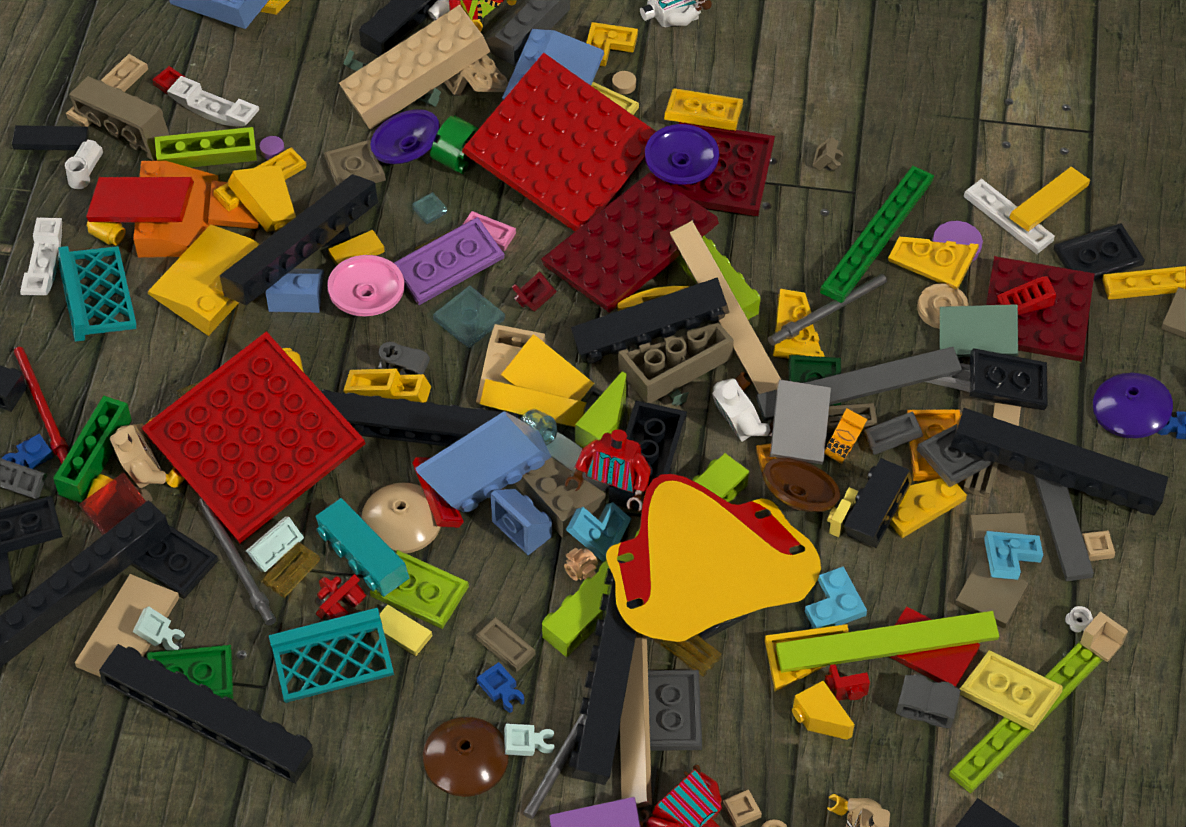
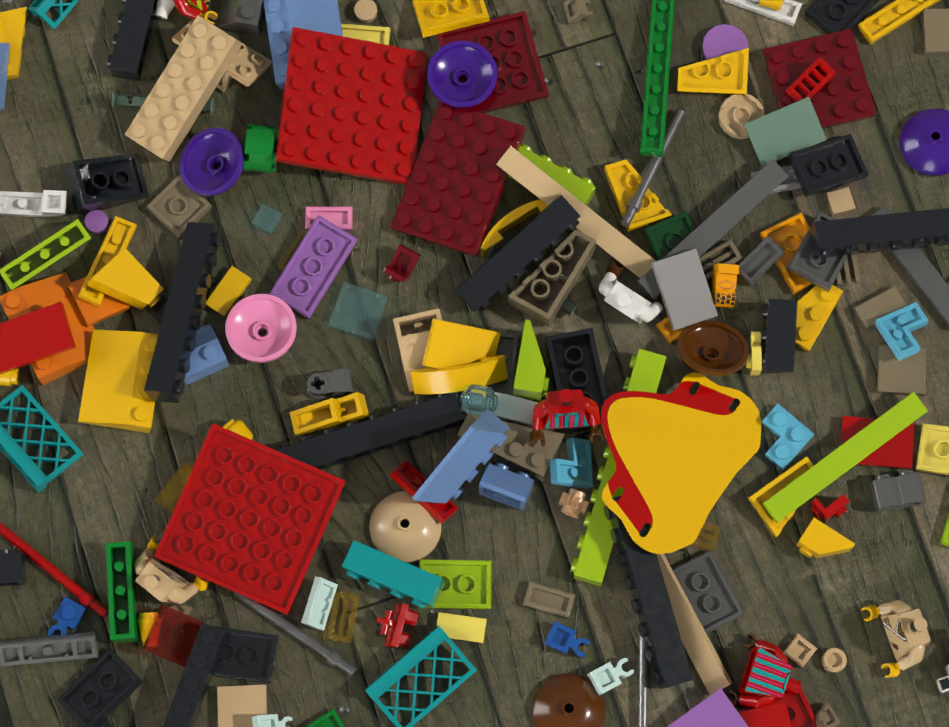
camera: 25 degrees left, 20 degrees up
none -> black slope [64,153,149,214]

